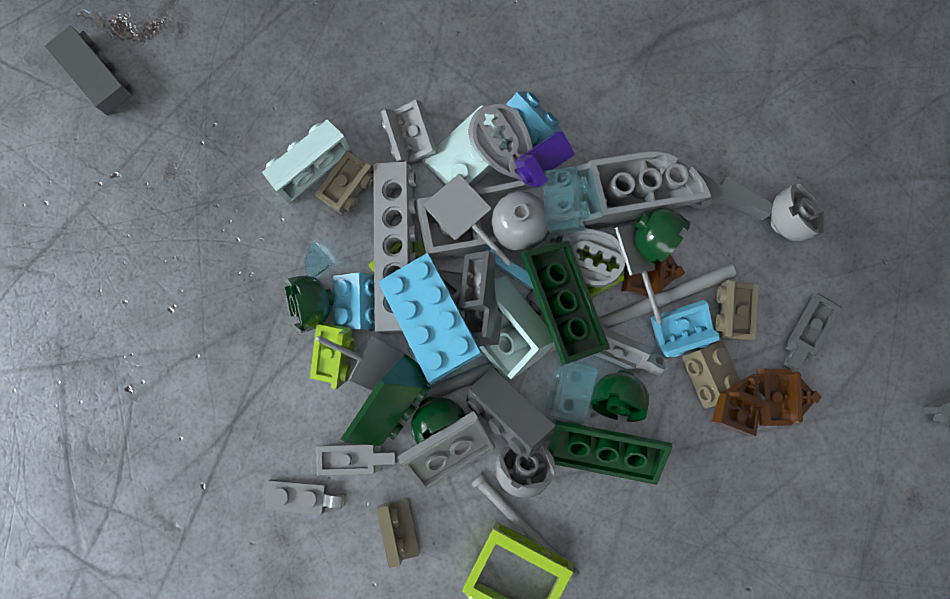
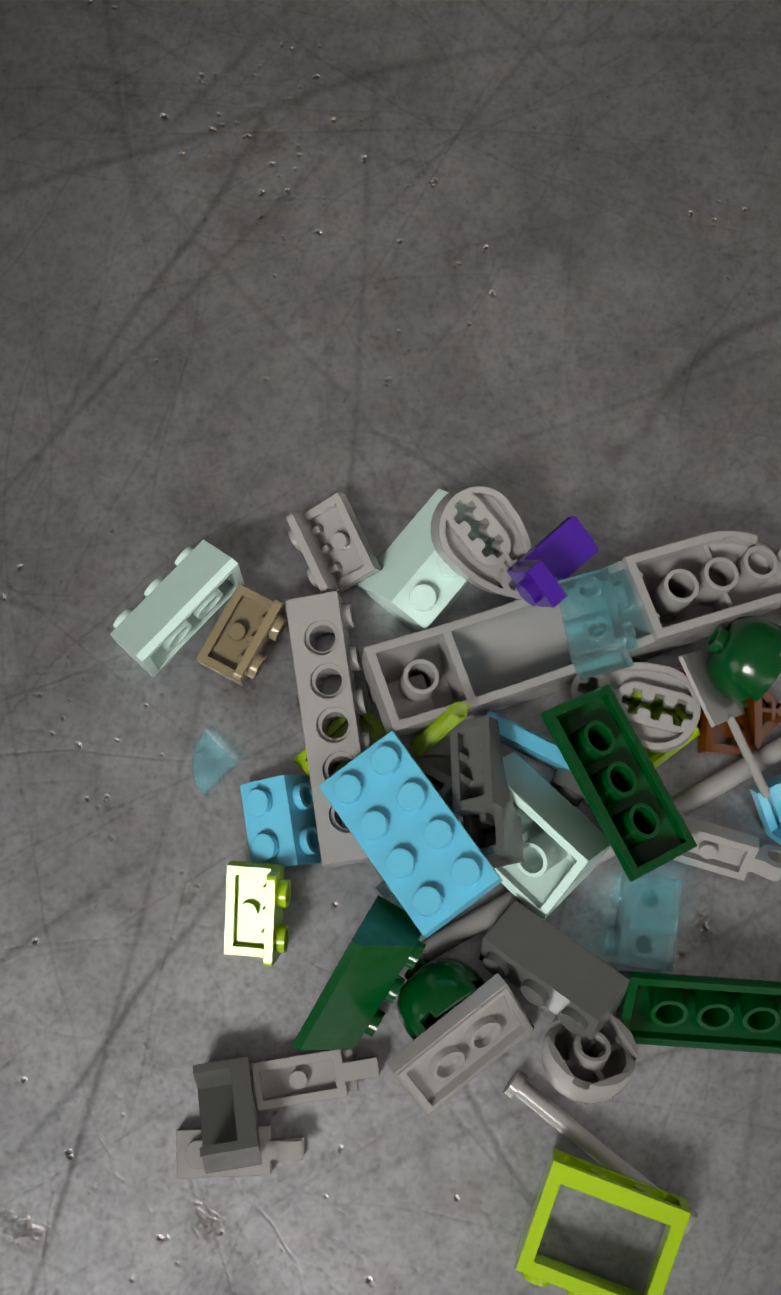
camera: 15 degrees left, 5 degrees down
dark green cylinder [285,275,334,333] -> none
light grey piece [316,336,408,391] -> none
dark tan bracket [376,499,420,568] -> none
light grey piece [423,174,511,266] -> none
light grey cylinder [492,191,550,251] -> none
medium azure bracket [506,91,562,147] -> none
dark green cylinder [590,370,649,422] -> none
none -> dark grey panel [192,1056,262,1174]
none -> lime piece [408,701,471,757]

